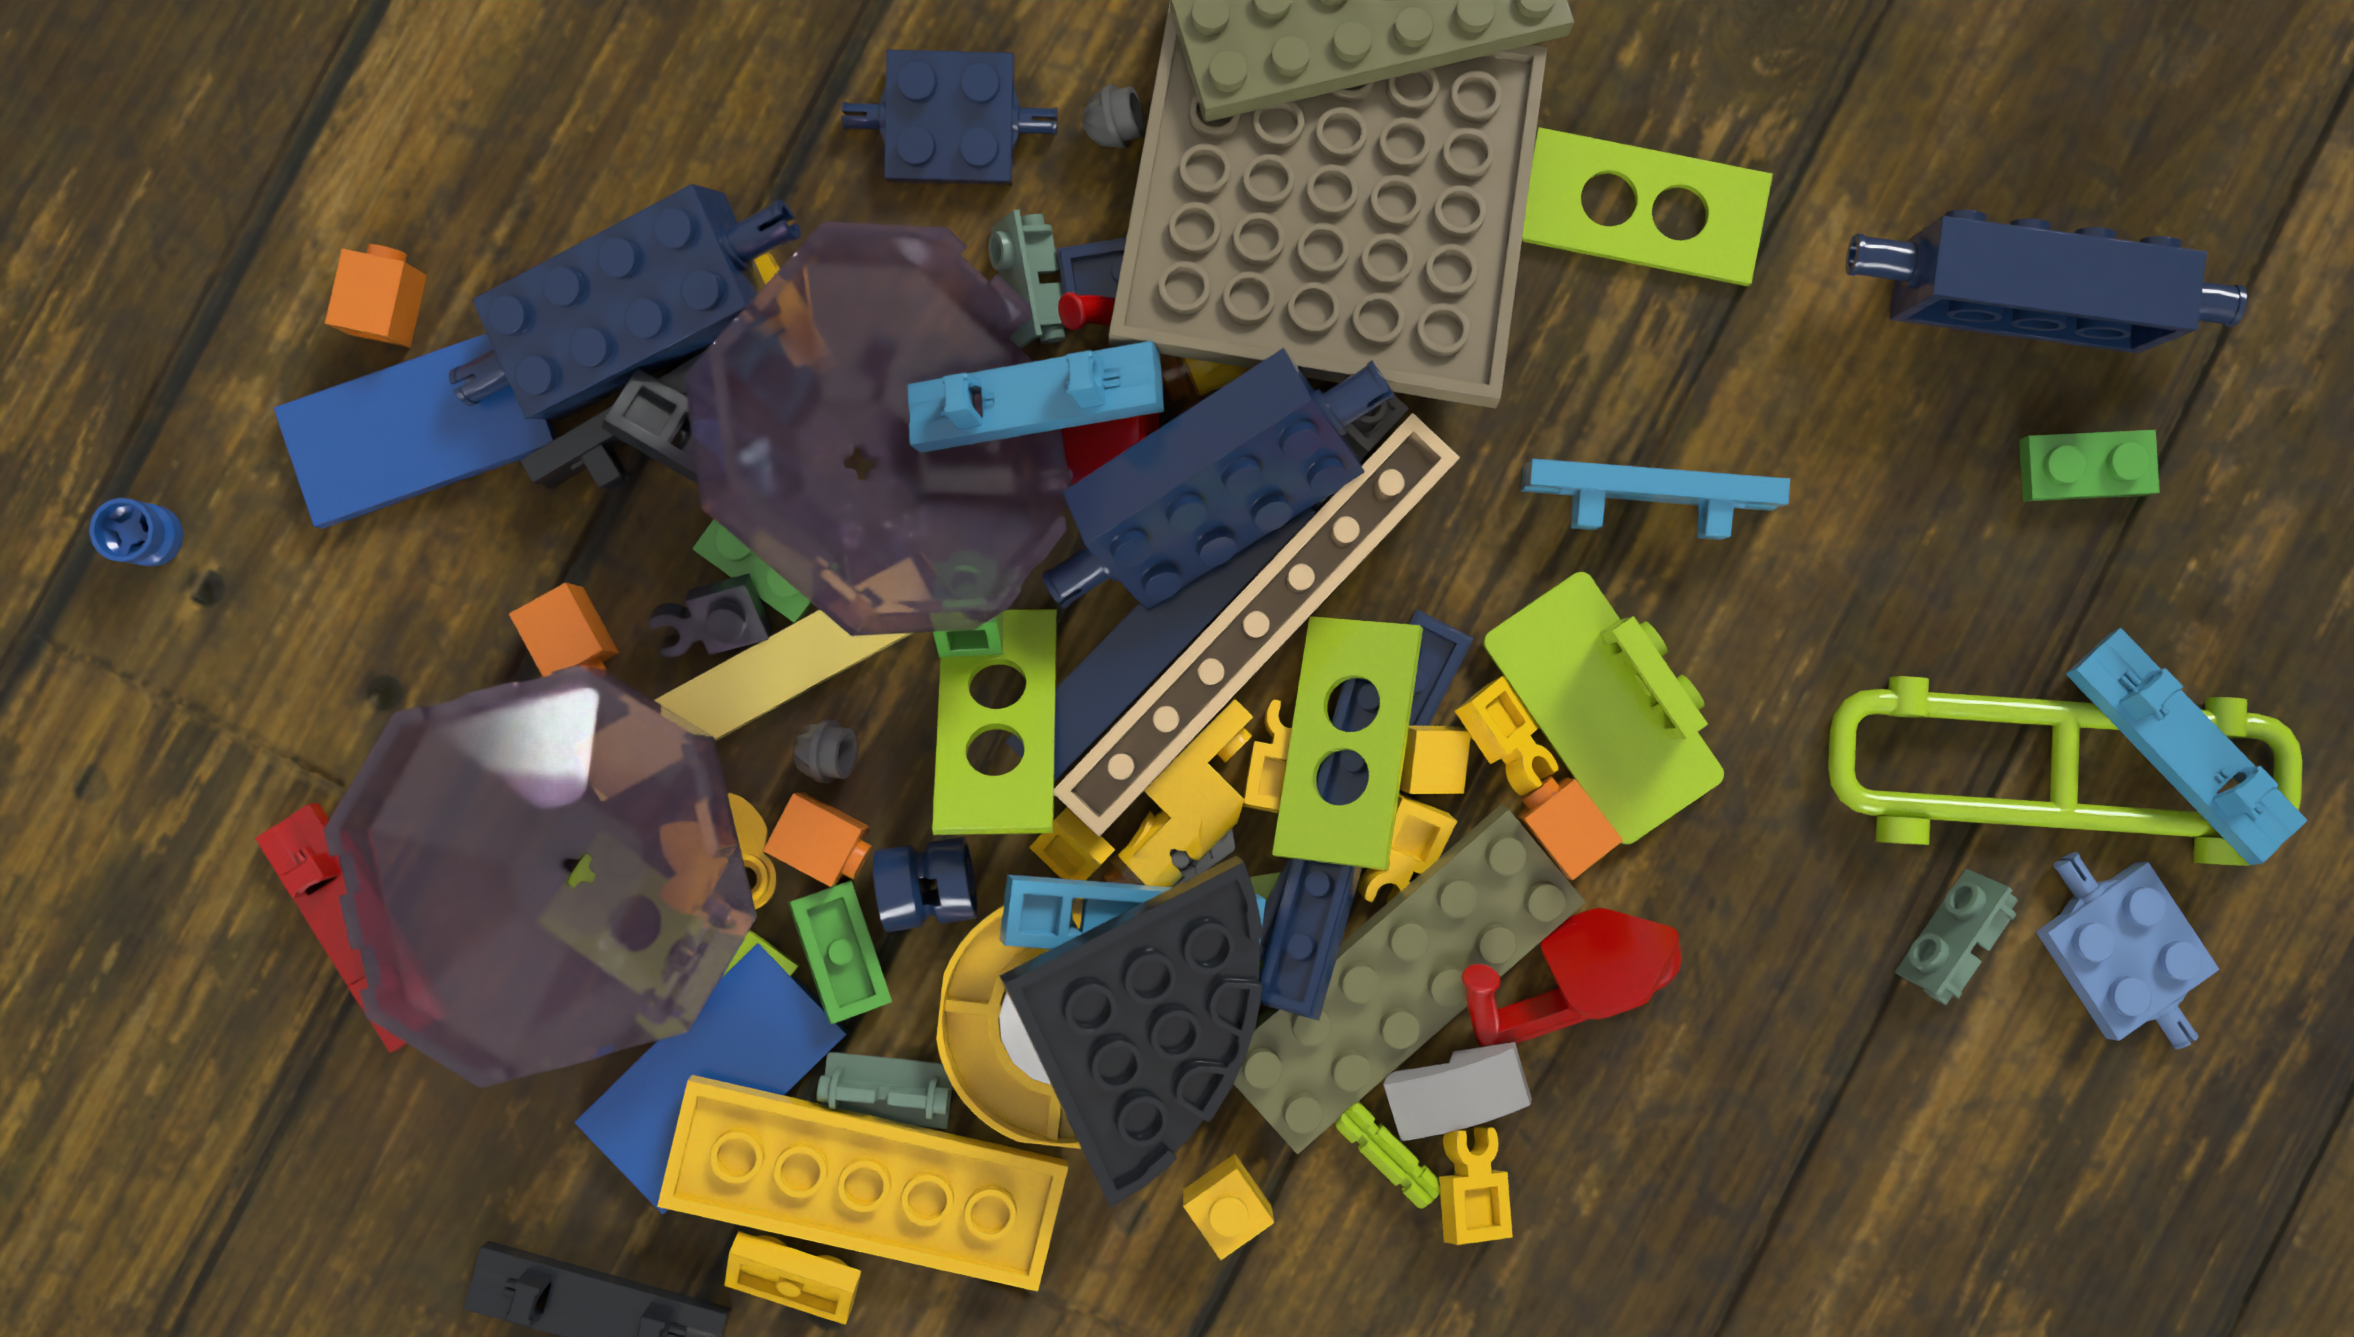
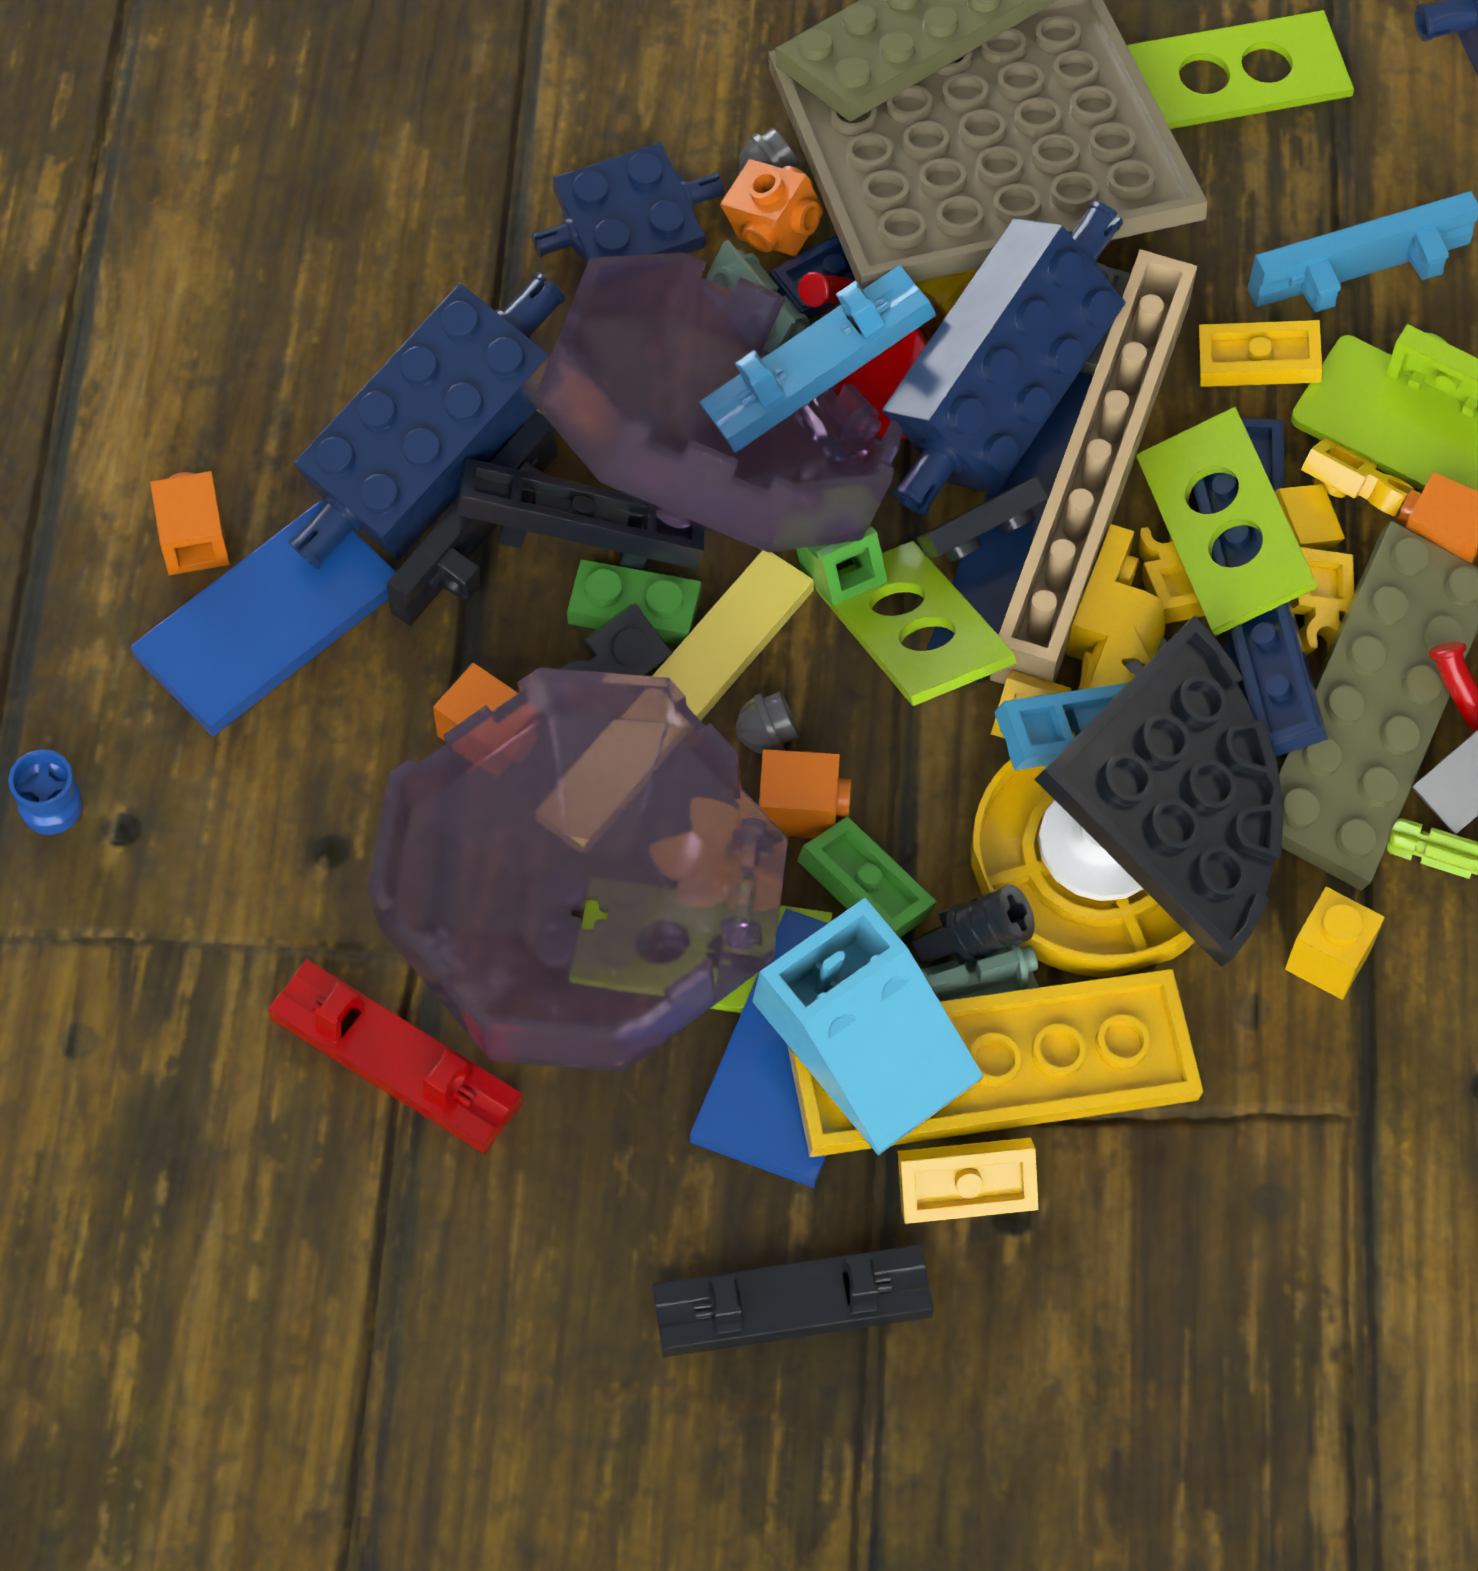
camera: 30 degrees left, 25 degrees down
dark blue wheel [873,836,978,932] -> none
none -> orange brick [720,159,825,257]
none -> medium azure slope [752,898,983,1155]
none -> black hinge [912,884,1035,965]
none -> black plate [916,477,1048,563]
none -> yellow plate [1199,320,1322,387]

